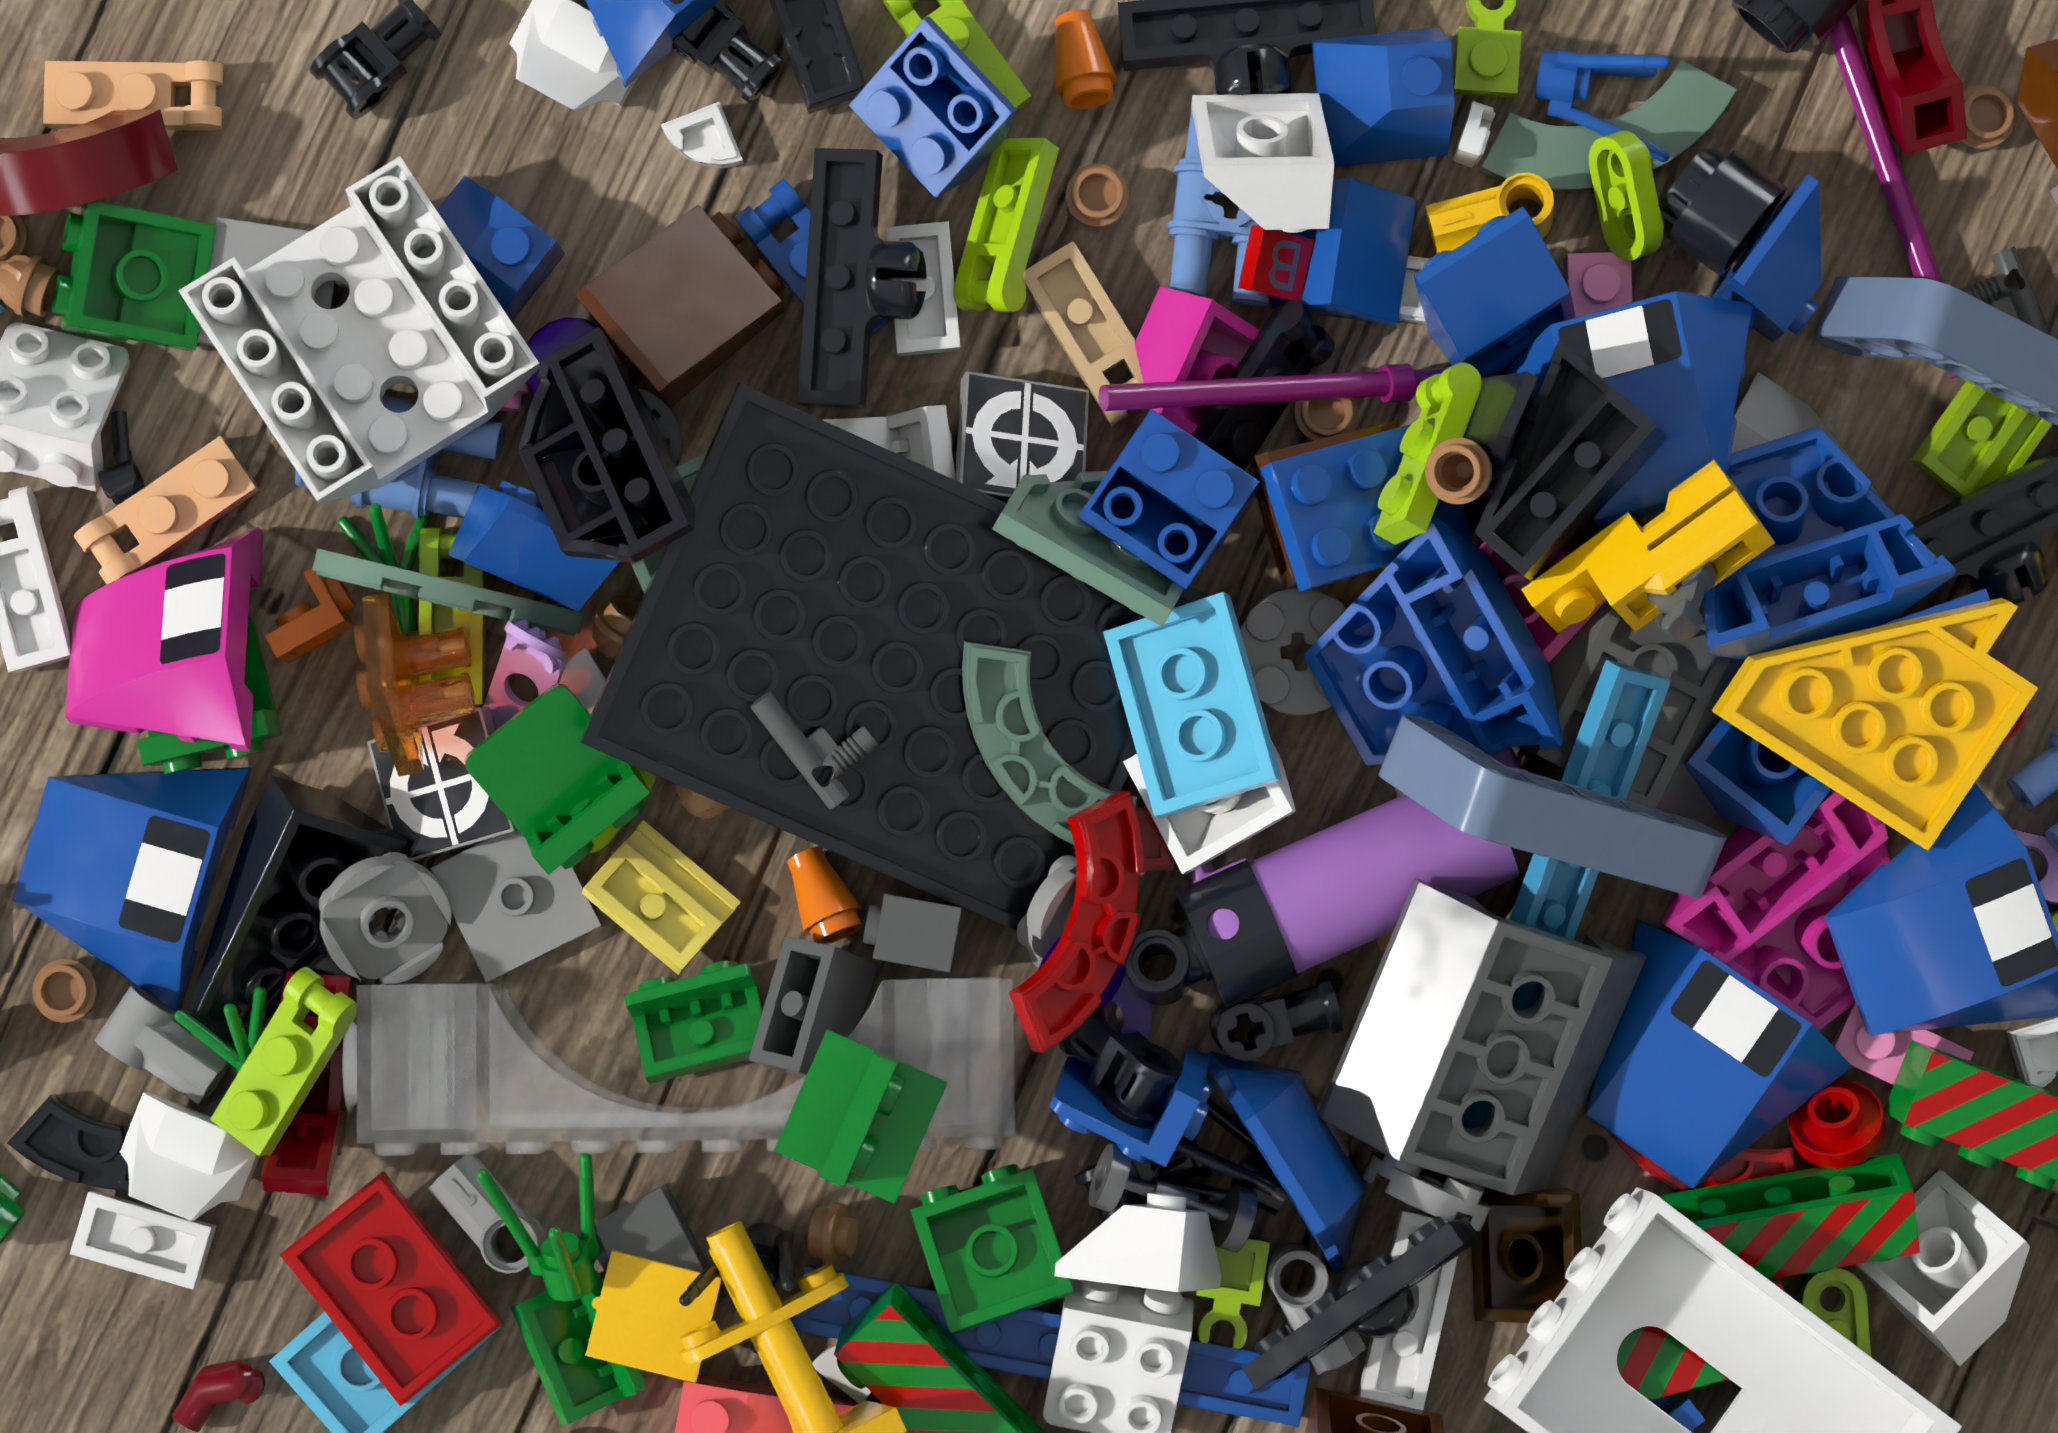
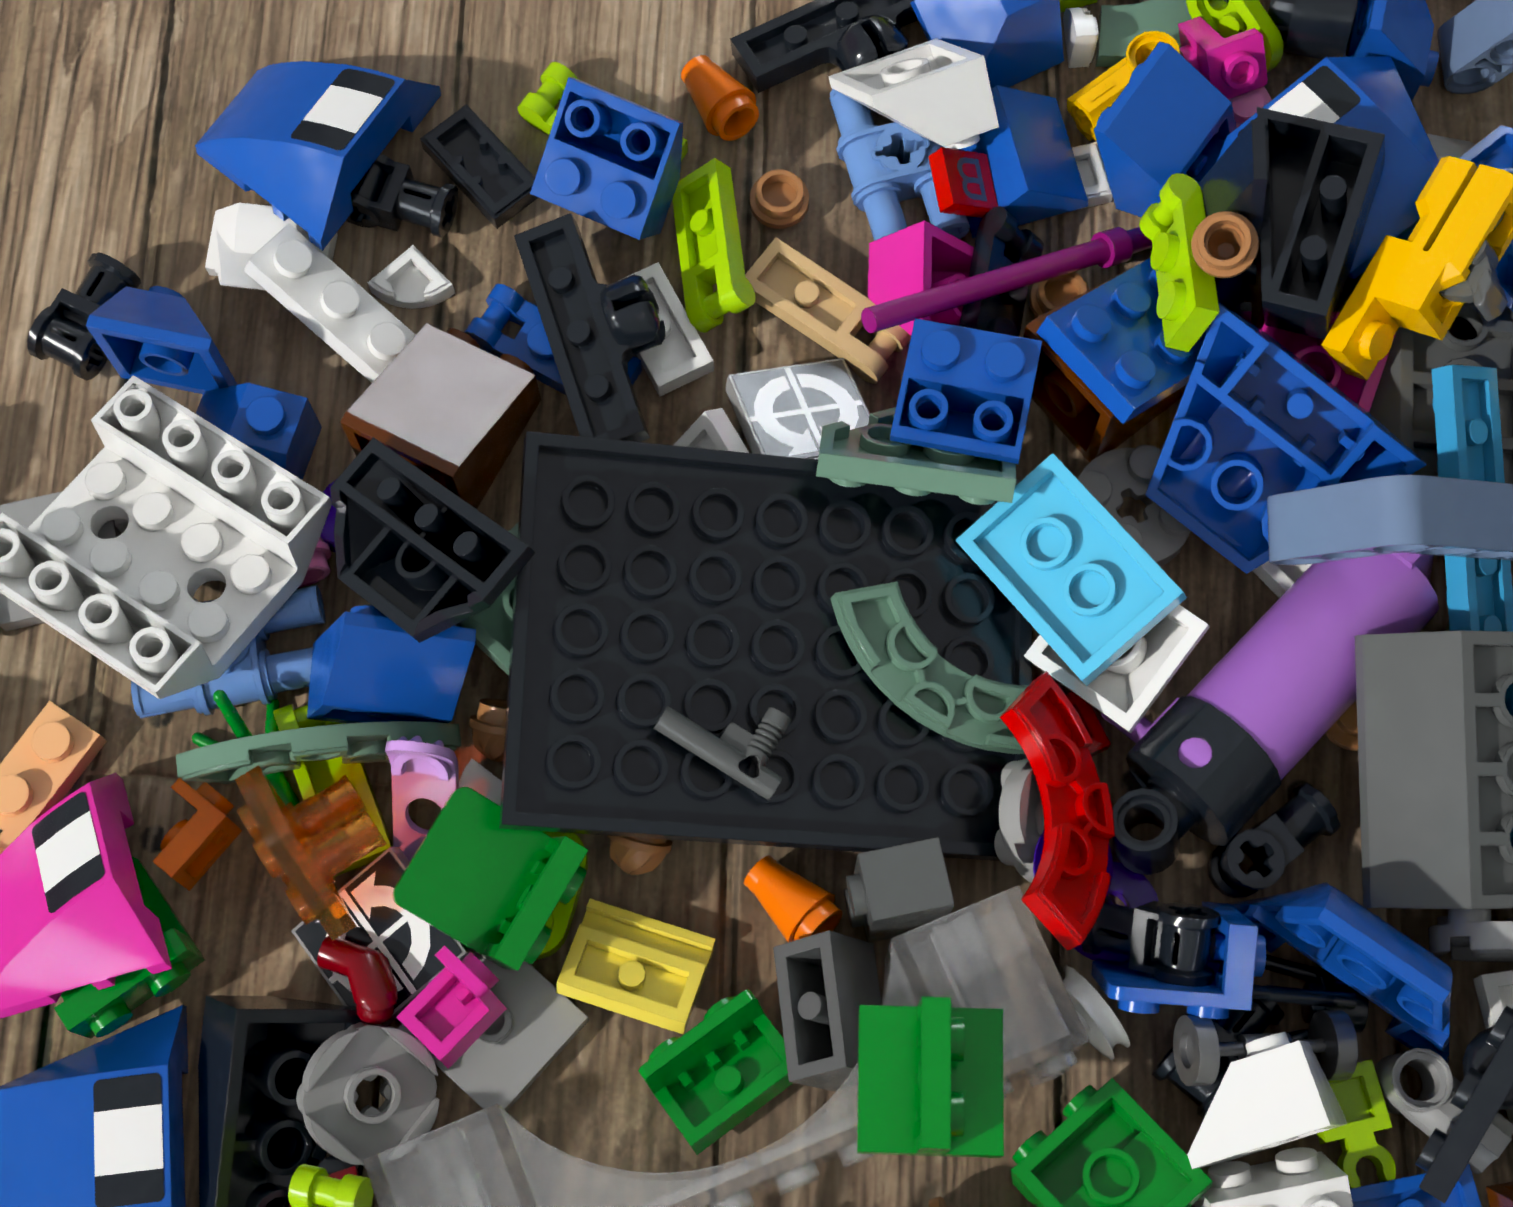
camera: 20 degrees left, 15 degrees down
none -> blue slope [86,286,238,394]
none -> white plate [244,223,416,383]
none -> dark red arm [317,935,398,1025]
none -> dark pink bracket [396,945,507,1069]
none -> white piece [1048,965,1131,1060]
none -> dark pink bracket [1178,16,1268,99]

